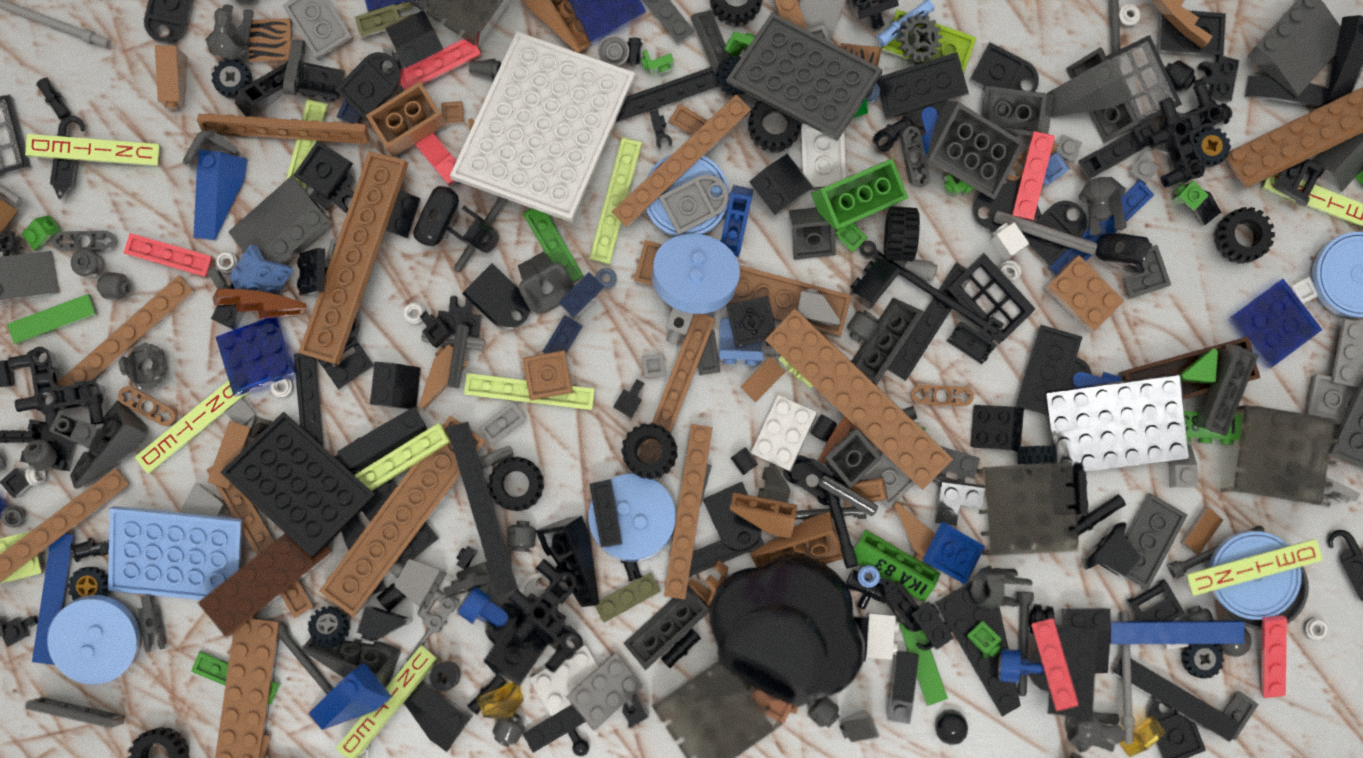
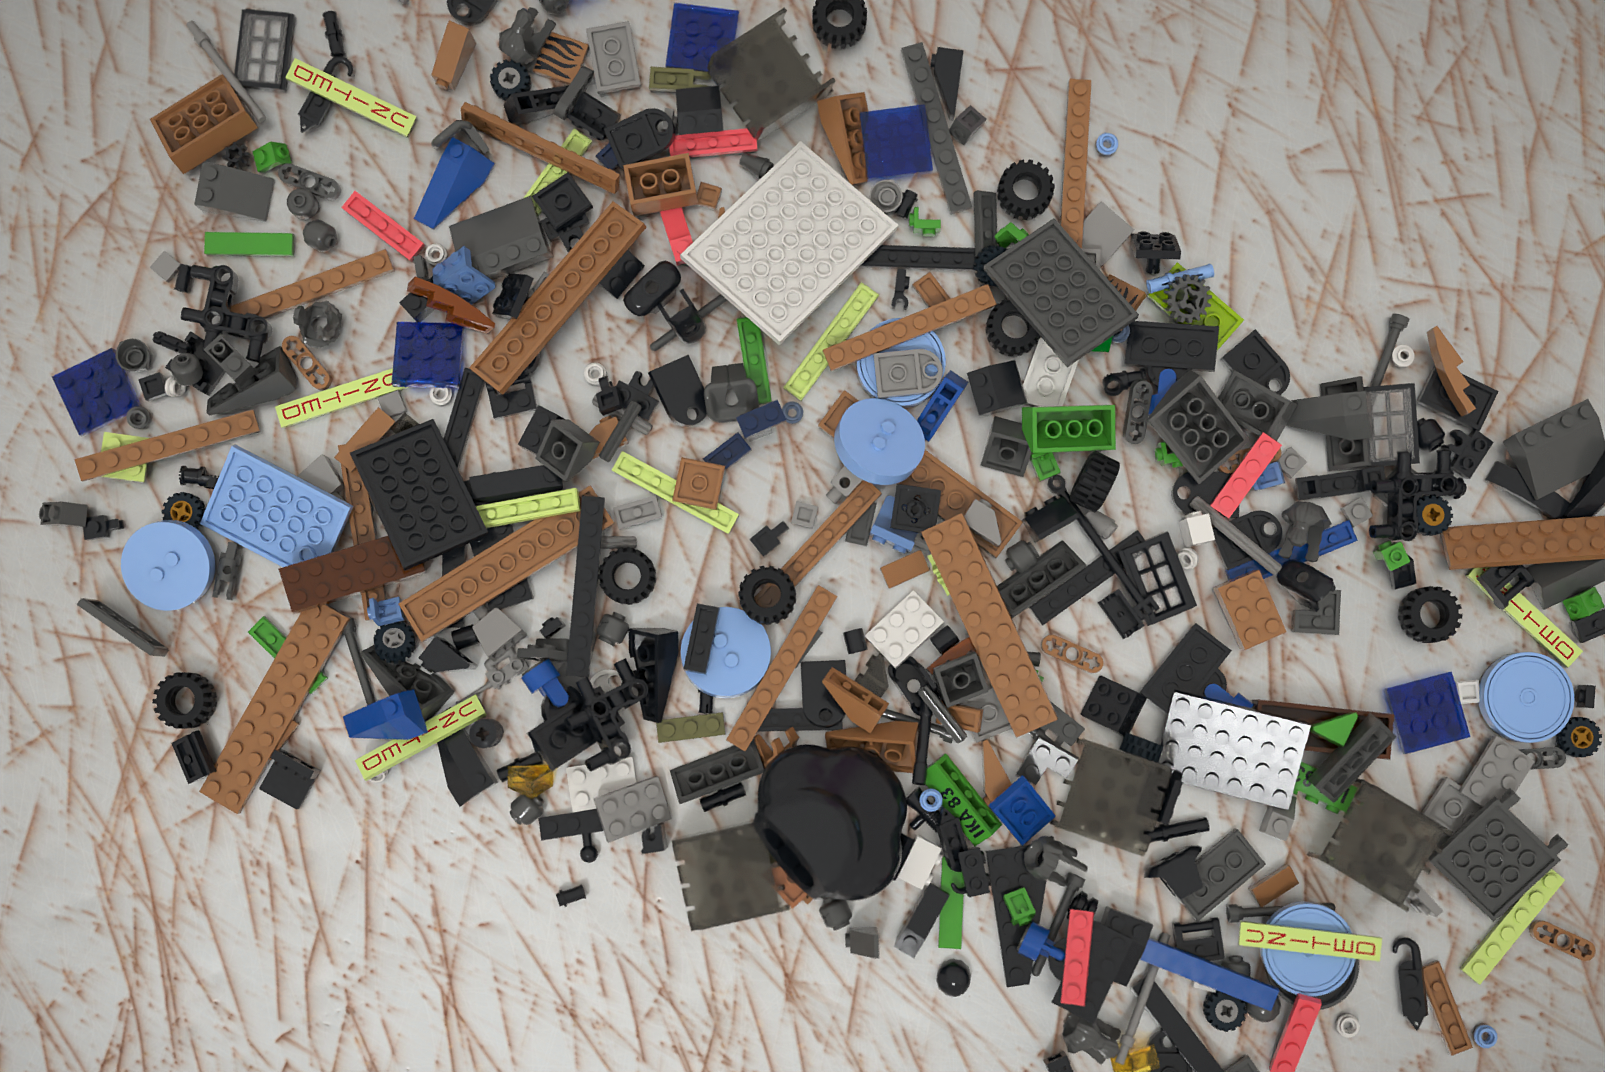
camera: 25 degrees right, 0 degrees up
blue tile [32,534,75,665] -> none
none -> medium blue bracket [367,597,405,626]
none -> dark grey slope [535,419,600,482]

